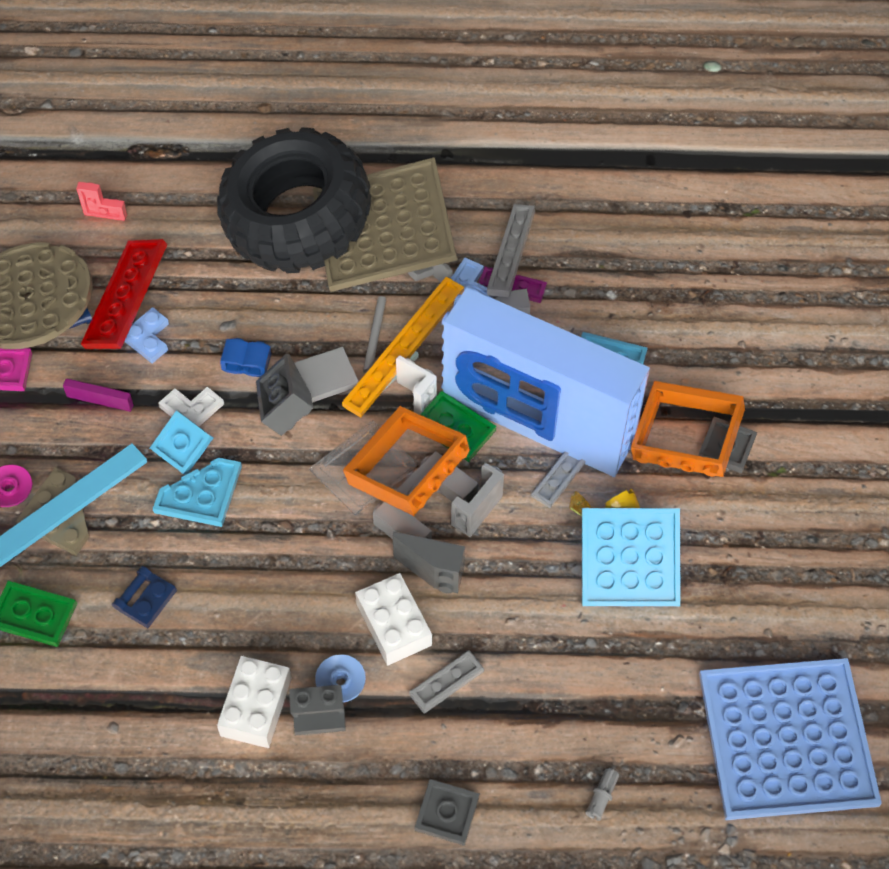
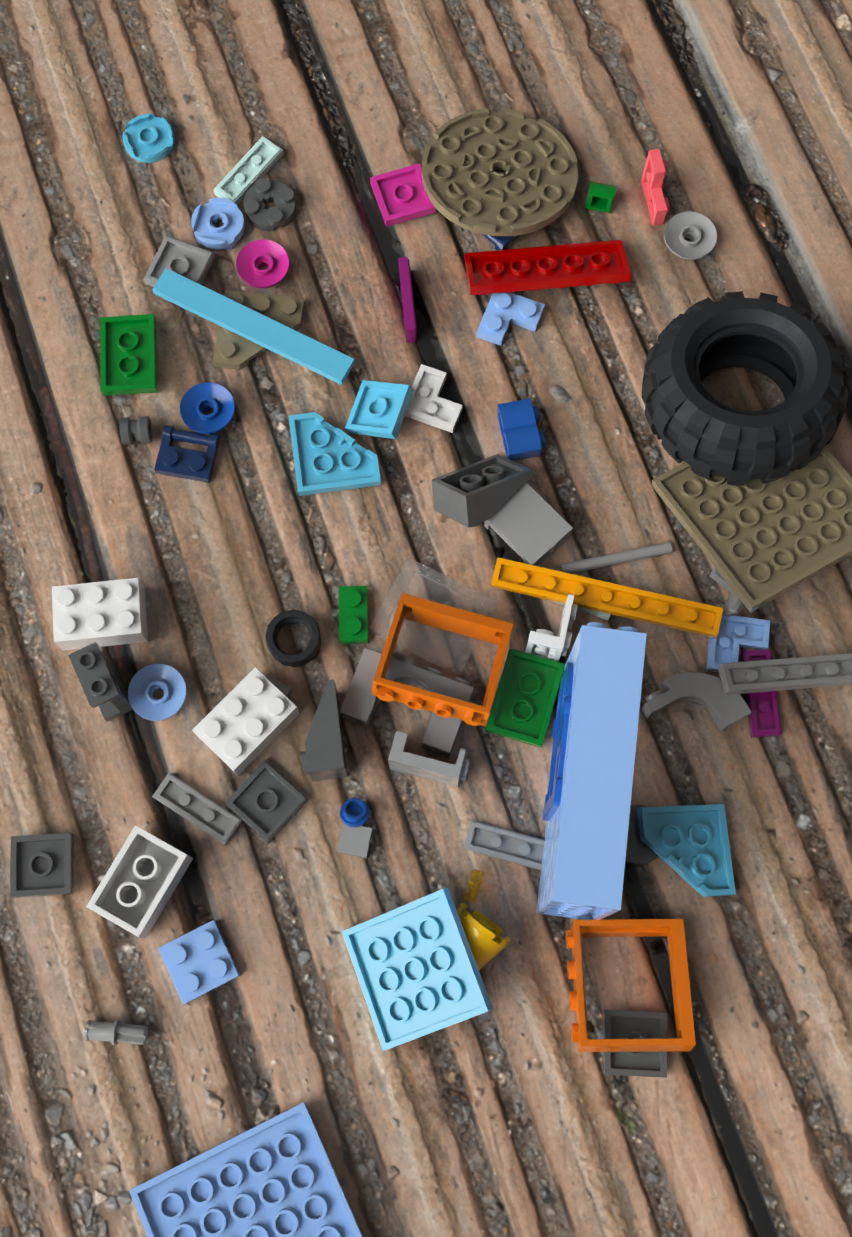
camera: 70 degrees right, 15 degrees up
none -> white brick [86,825,193,939]
none -> dark grey wheel [119,416,153,445]
none -> light blue plate [158,920,240,1005]
none -> blue dish [180,382,235,434]
none -> dark grey tile [225,760,309,844]
none -> black tyre [265,610,322,667]
none -> light grey tile [337,823,373,859]
none -> green plate [339,586,368,644]
none -> blue plate [340,798,370,827]
none -> green brick [585,181,617,213]
none -> light grey dish [664,211,717,260]

